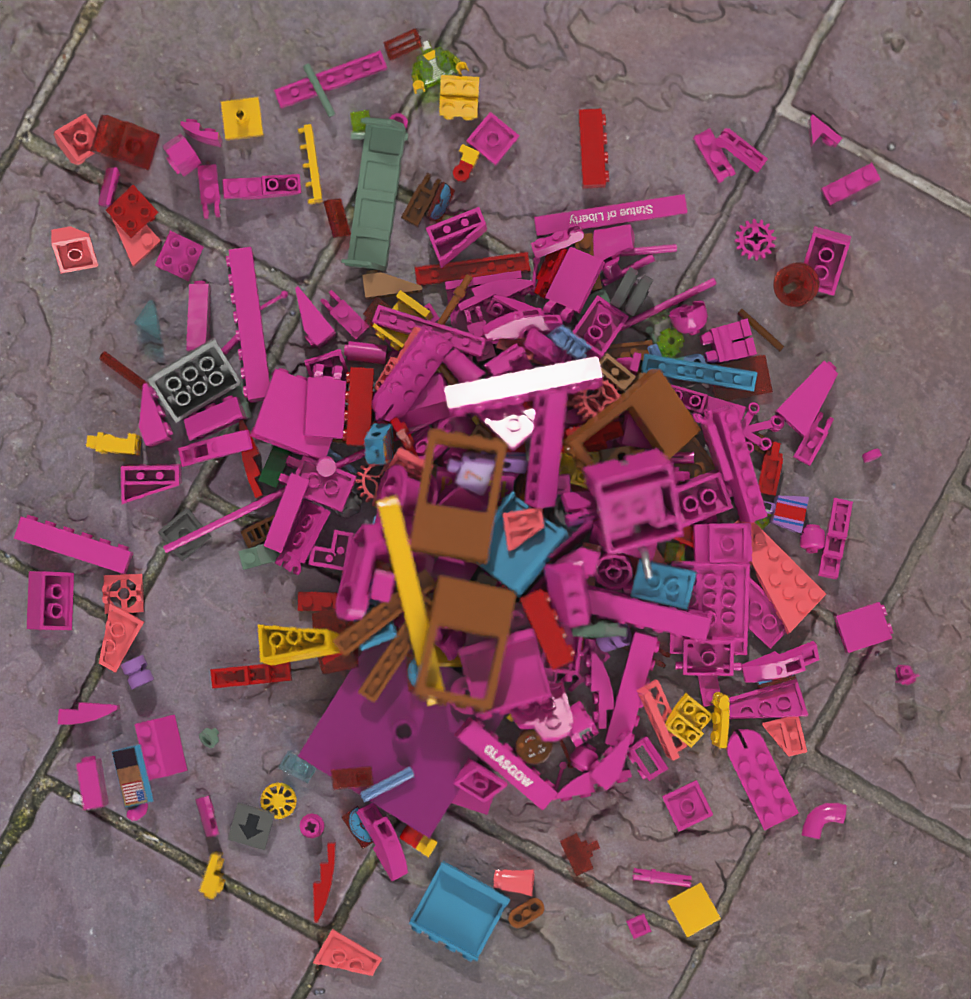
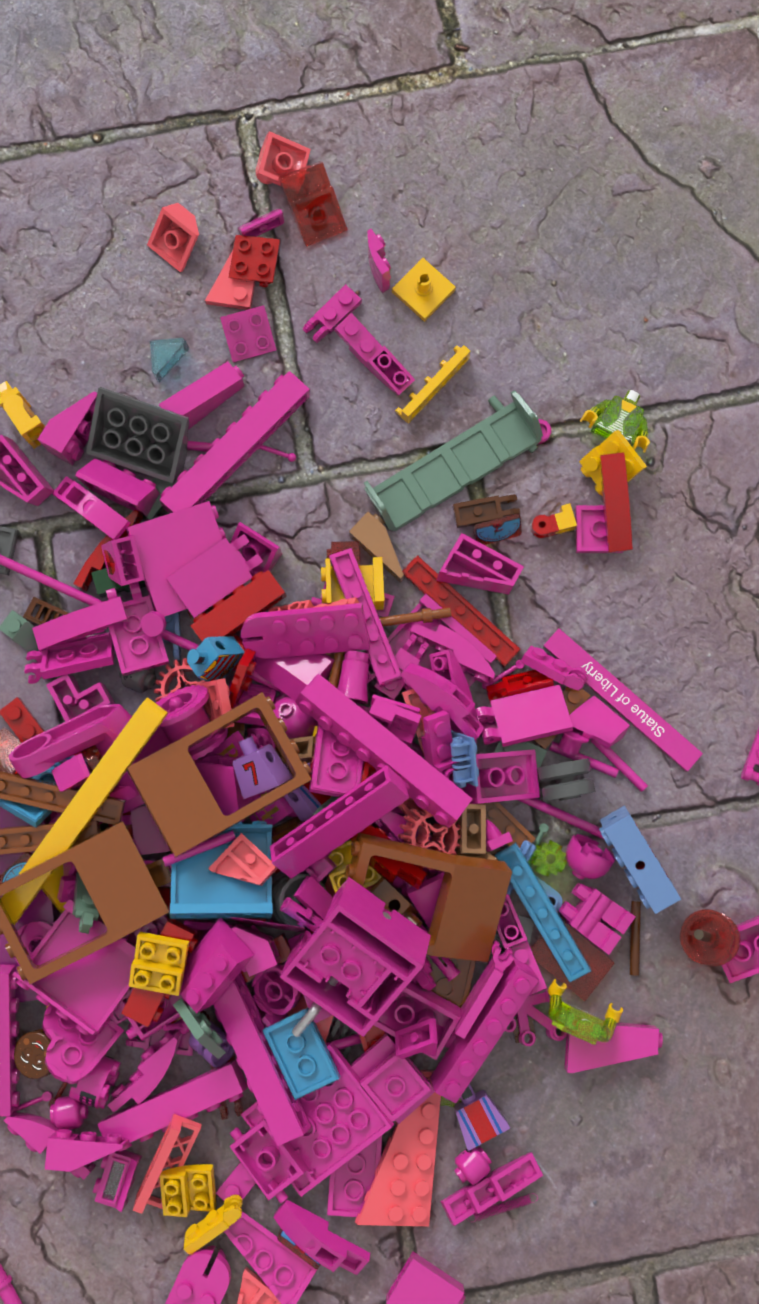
camera: 55 degrees right, 5 degrees down
clear red axle [99,351,149,391] -> none
dark pink wedge [162,133,202,177] -> none
dark pink tile [274,50,387,109] -> none
dark pink slope [295,286,337,349] -> none
sand green bar [303,63,336,117] -> none
dark pink hinge [320,290,370,340] -> none
clear red plate [323,198,351,238] -> none
dark pink brick [344,341,387,364] -> none
clear neon green tile [350,110,370,132] -> none
clear red tile [383,28,424,61] -> none
red brick [578,108,609,189] -> none
dark pink plate [662,780,713,832] -> none
clear neon green tile [664,542,685,563] -> none
dark pink gear [734,219,776,261] -> none
red hinge [758,442,784,496] -> none
dark pink hinge [793,411,834,466] -> none
dark pink tile [862,448,882,463] -> none
none -> sand green hinge [72,871,99,934]
none -> dark pink torso [102,535,145,586]
none -> yellow slope [129,932,189,996]
none -> dark pink bar [162,830,236,867]
none -> dark pink slope [395,1018,437,1059]
none -> dark pink piece [467,1193,538,1222]
none -> clear neon green torso [548,979,623,1045]
none -> red slope [599,452,633,553]
none -> medium blue brick [599,805,681,914]

